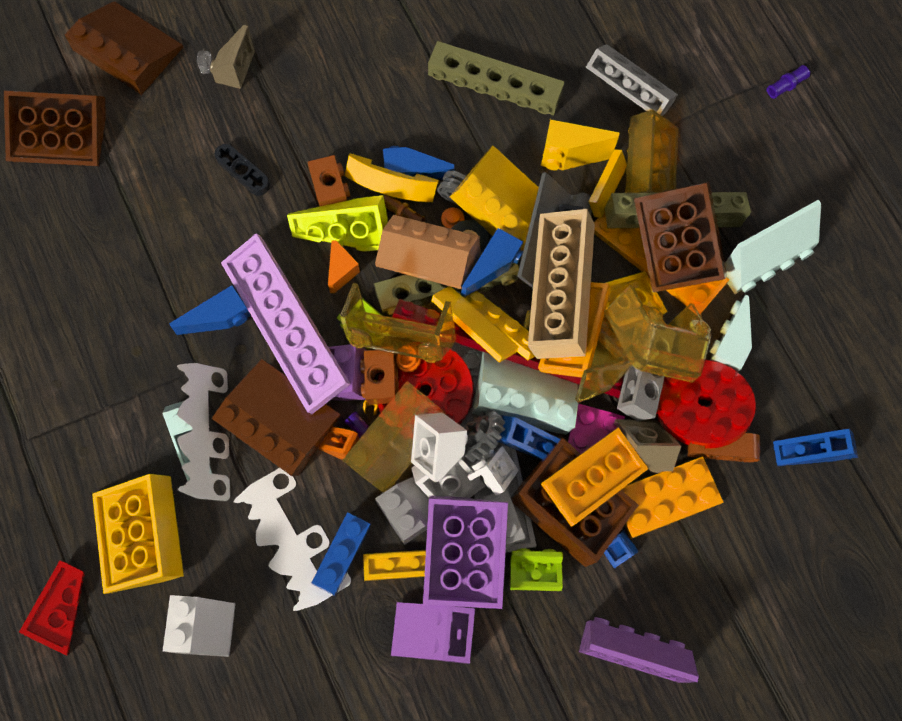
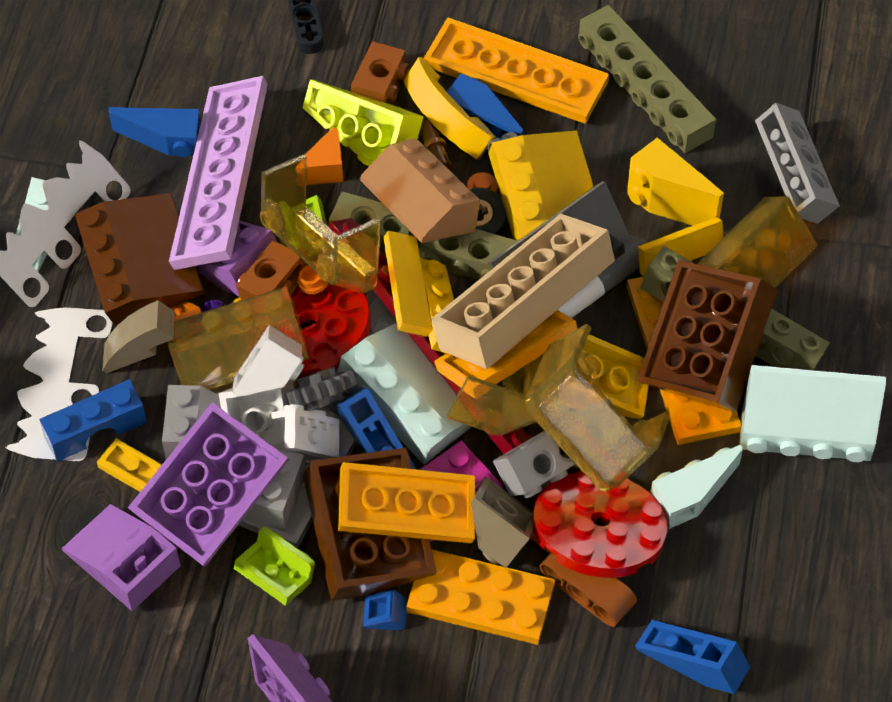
camera: 40 degrees right, 15 degrees down
blue slope [461,228,523,297] -> none
none -> dark tan slope [102,300,175,374]
none -> light orange plate [423,17,609,124]

